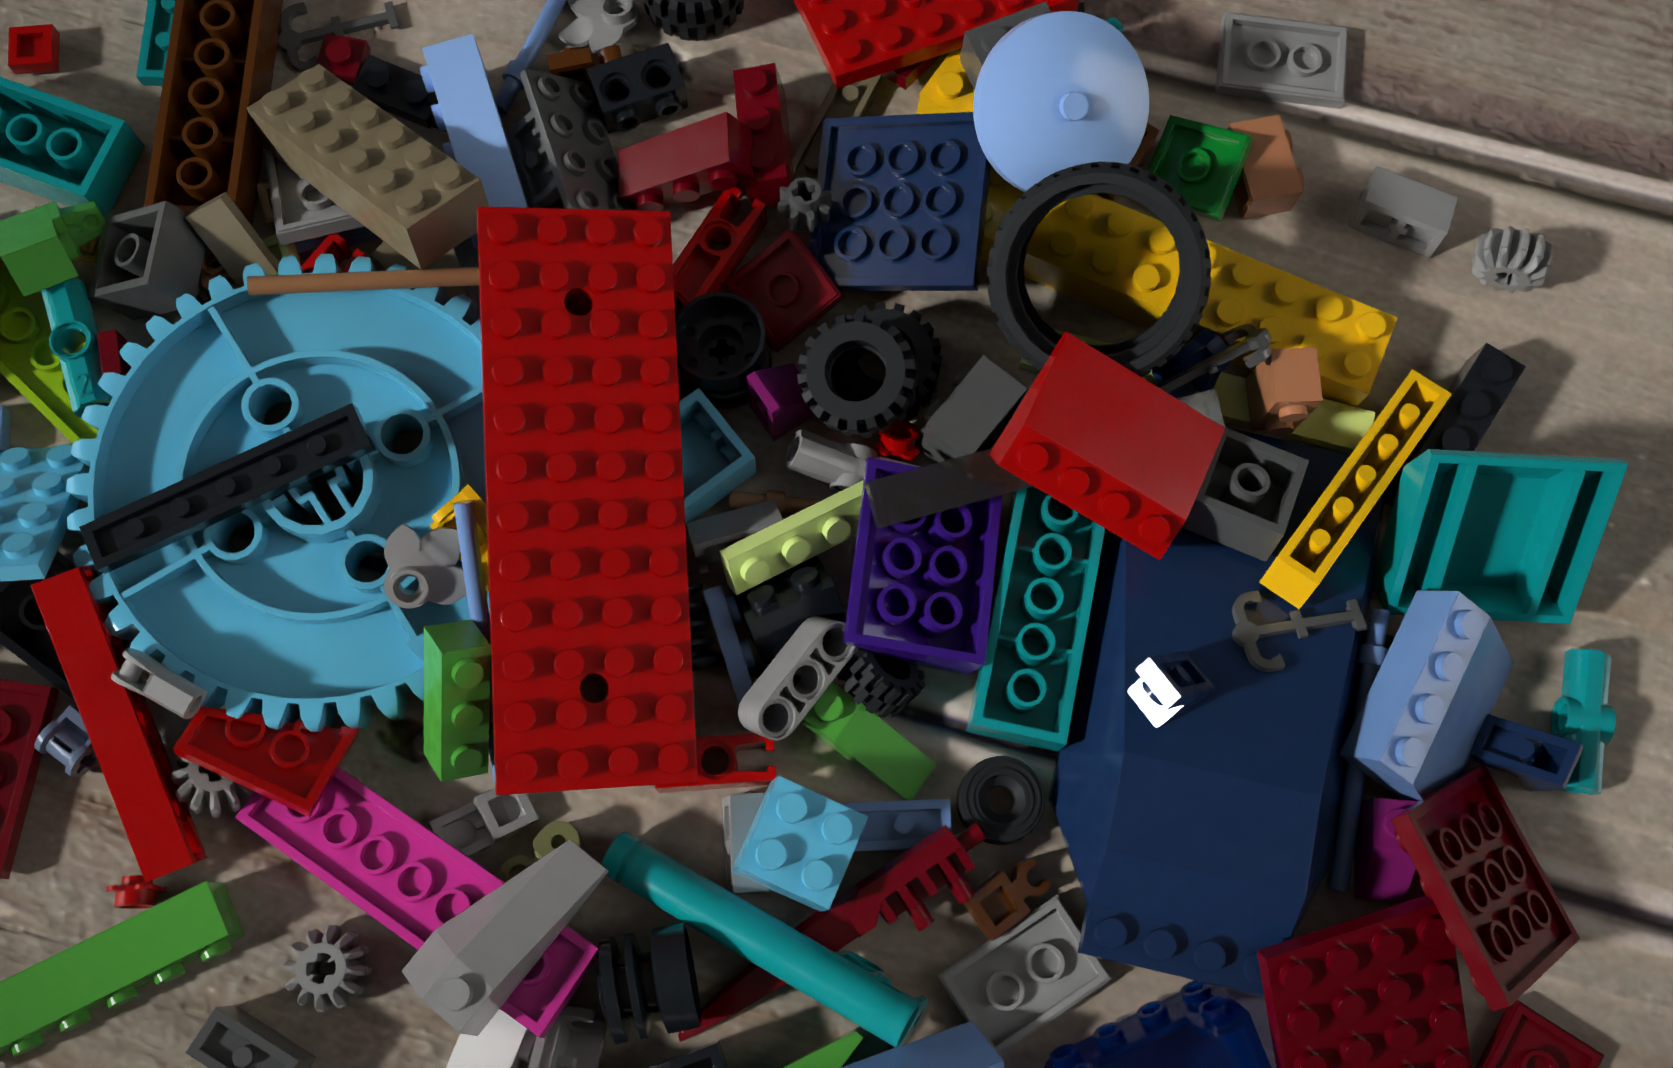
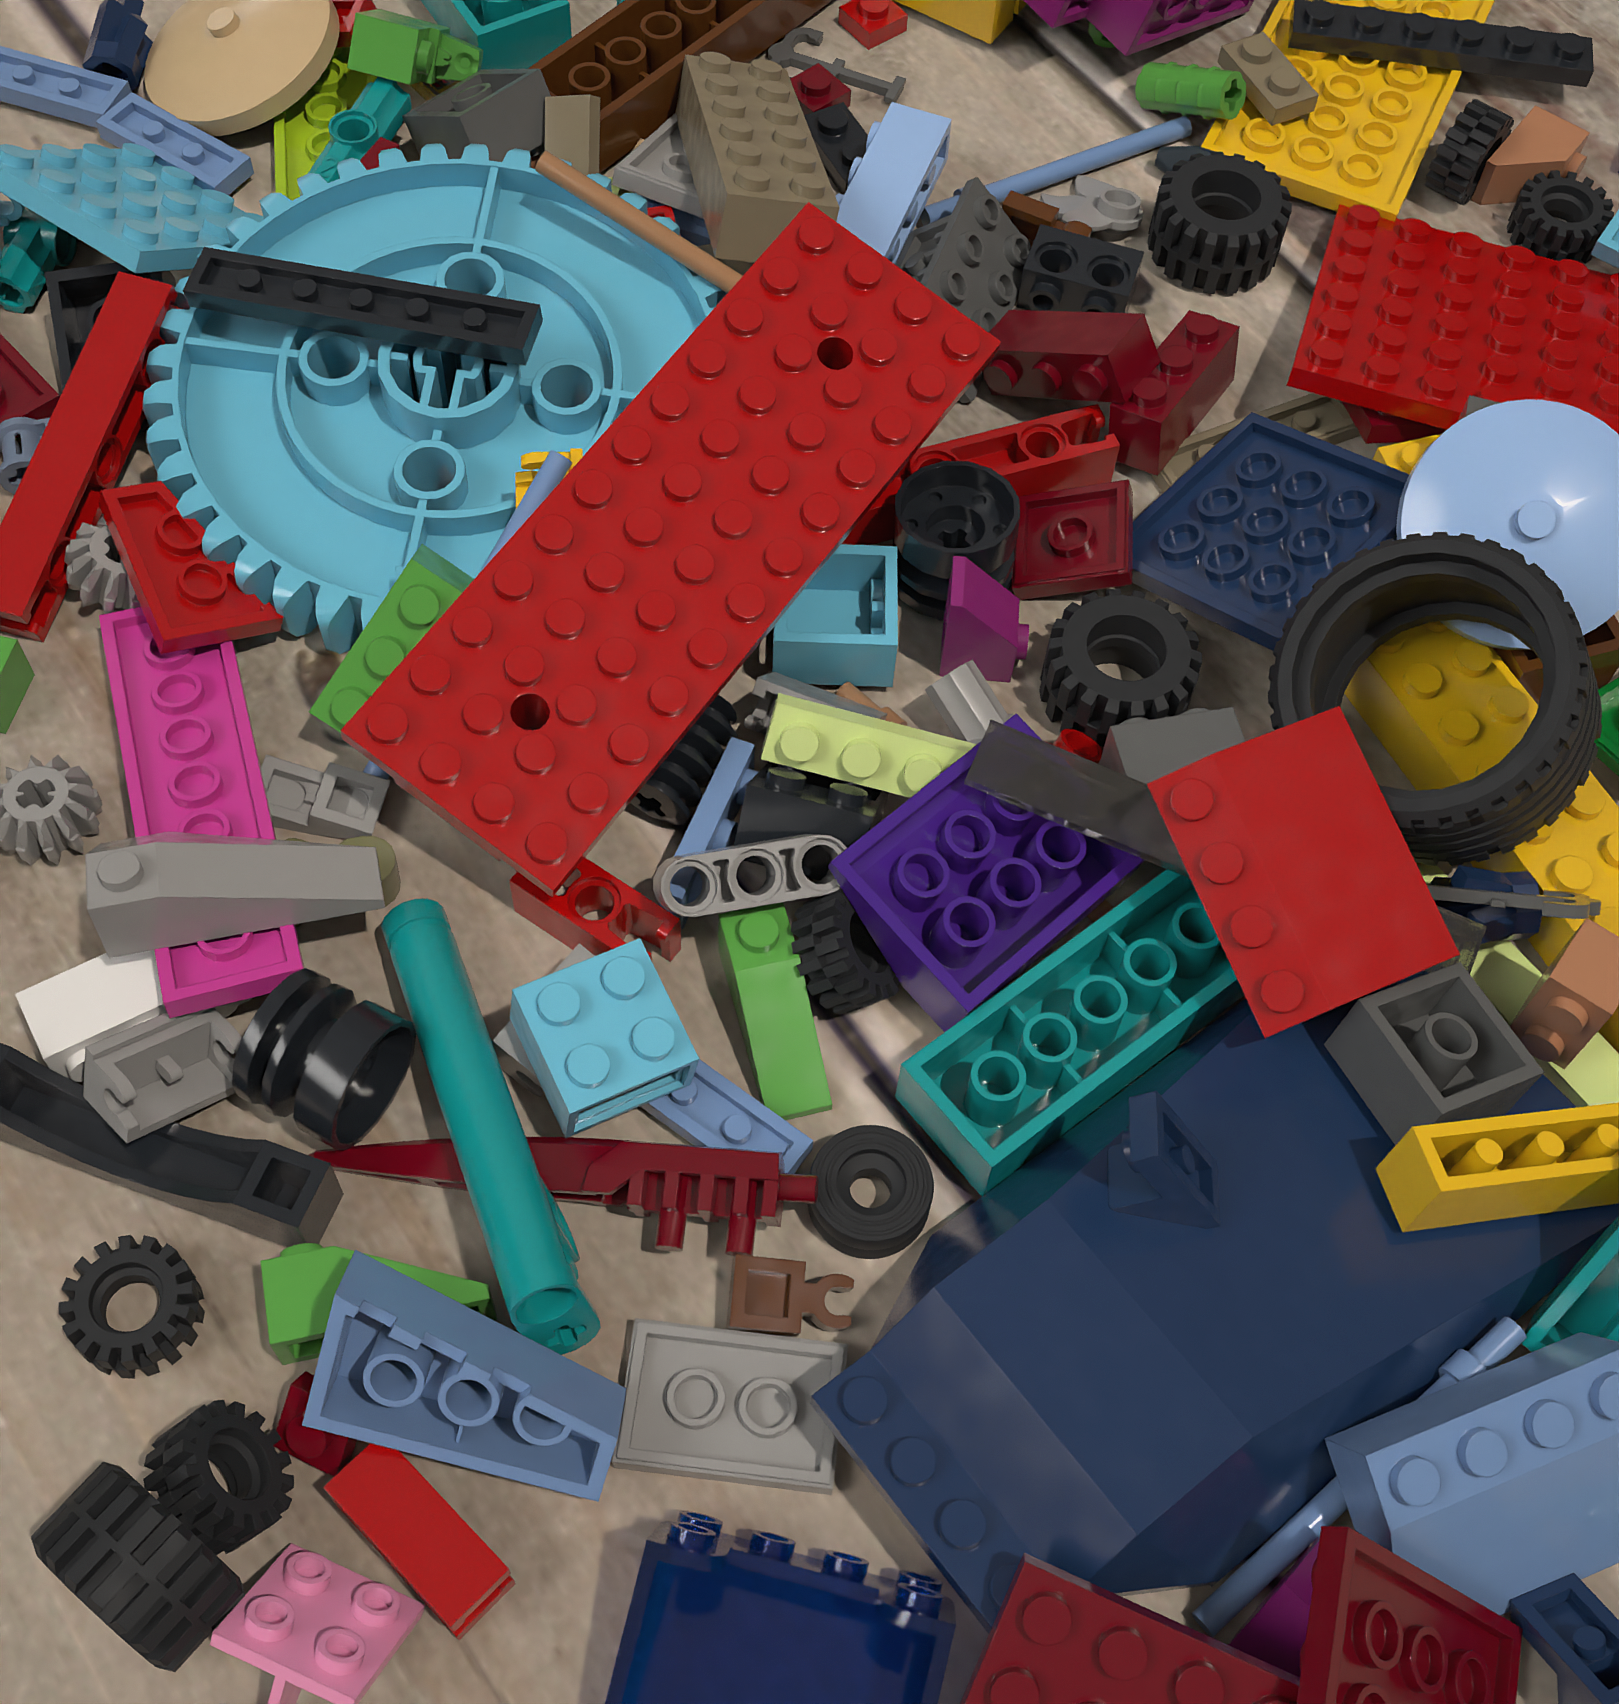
camera: 40 degrees right, 15 degrees down
light grey bar [111,648,207,719] -> none
light grey plate [384,524,466,608] -> none
dark grey gear [778,177,832,233] -> none
black tyre [797,313,919,438] -> none
dark grey piece [1232,590,1367,672] -> none

